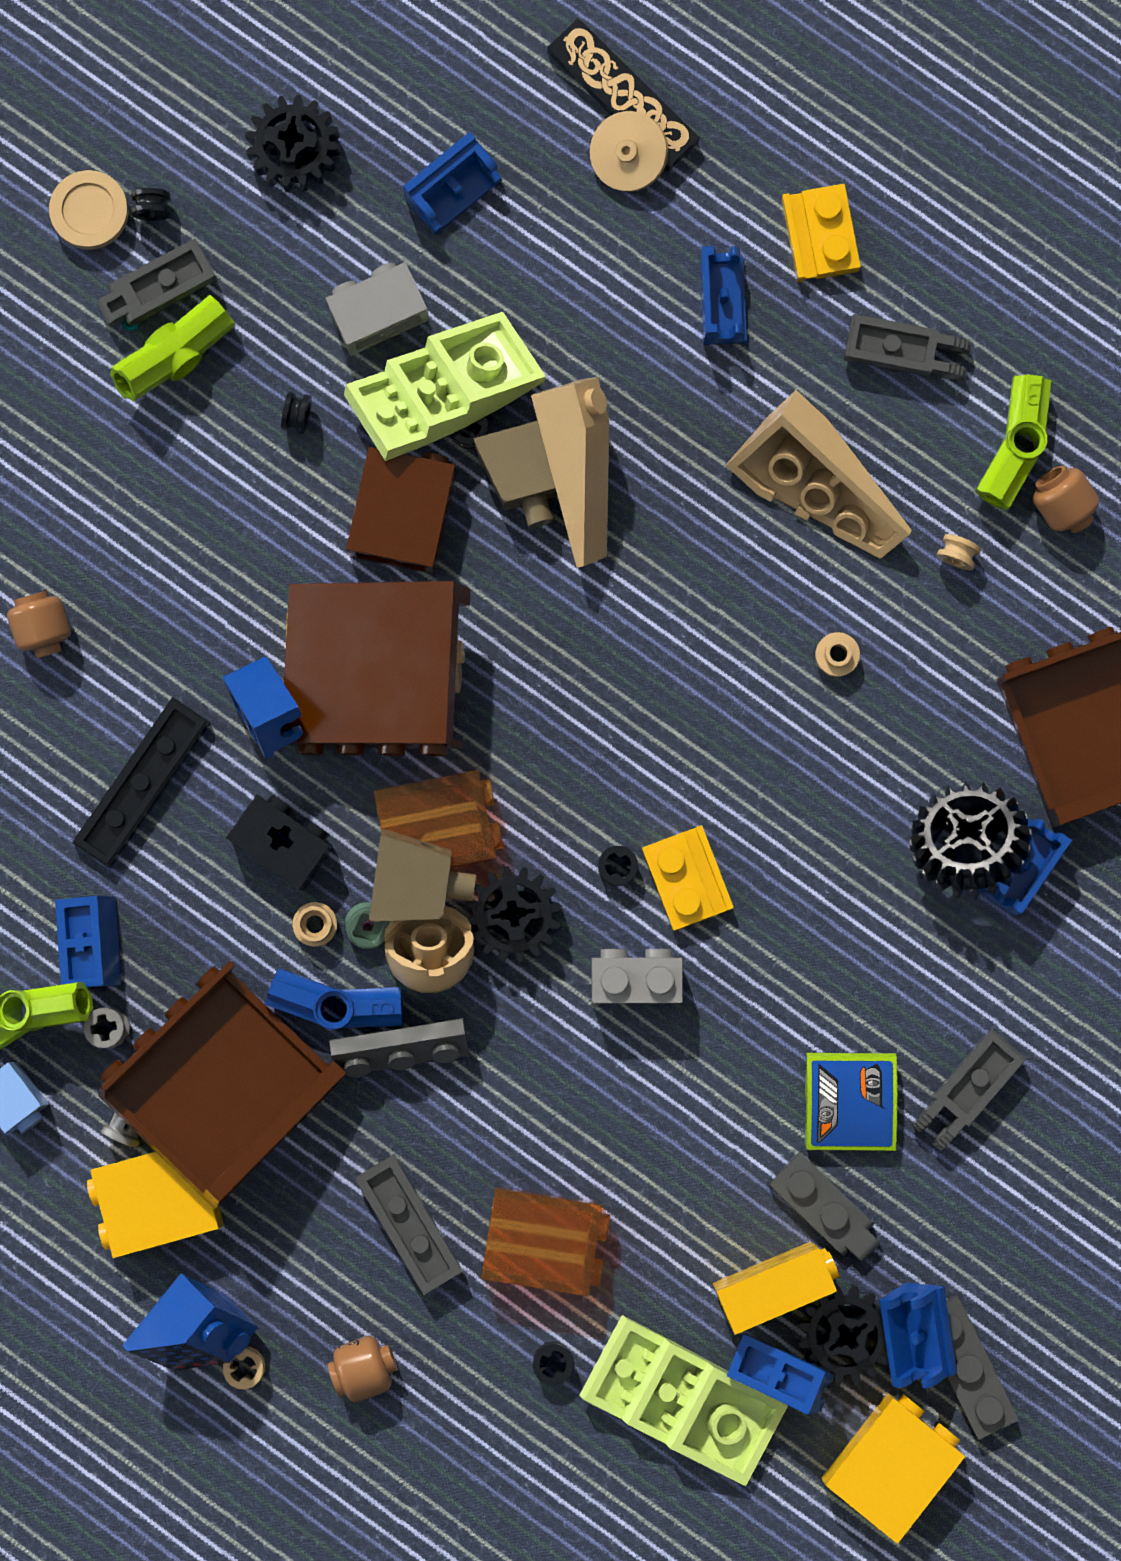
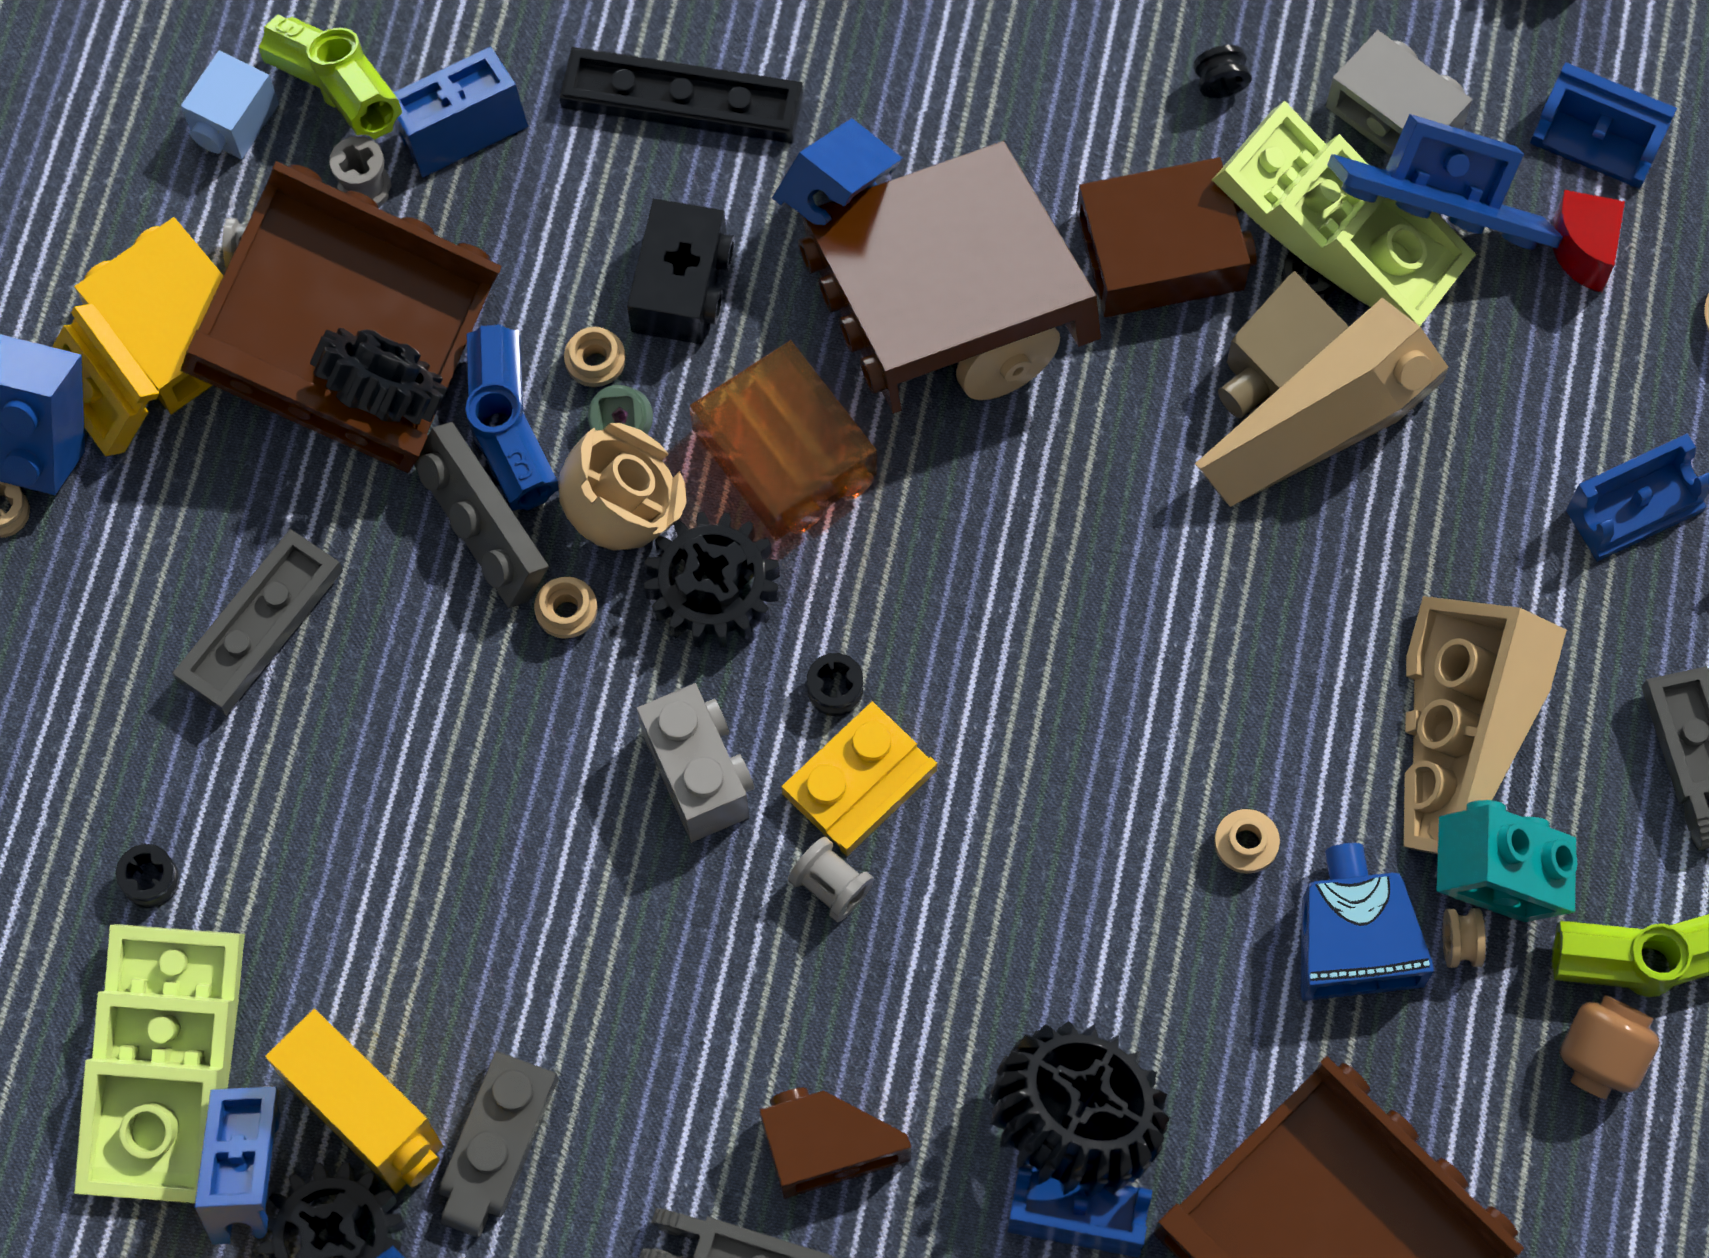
camera: 65 degrees right, 15 degrees down
medium nougat head [327,1336,398,1403] -> none
dark tan torso [369,829,476,922] -> none
clear orange brick [481,1186,610,1296] -> none
slope [805,1053,897,1151] -> none
none -> yellow plate [52,303,160,457]
none -> black gear [310,328,447,424]
none -> tan plate [534,577,598,639]
none -> reddish brown slope [760,1087,911,1199]
none -> light grey bush [788,837,874,922]
none -> blue torso [1301,843,1434,1001]
none -> blue bracket [1327,114,1563,250]
none -> teal brick [1437,800,1577,923]
none -> red brick [1552,190,1625,292]

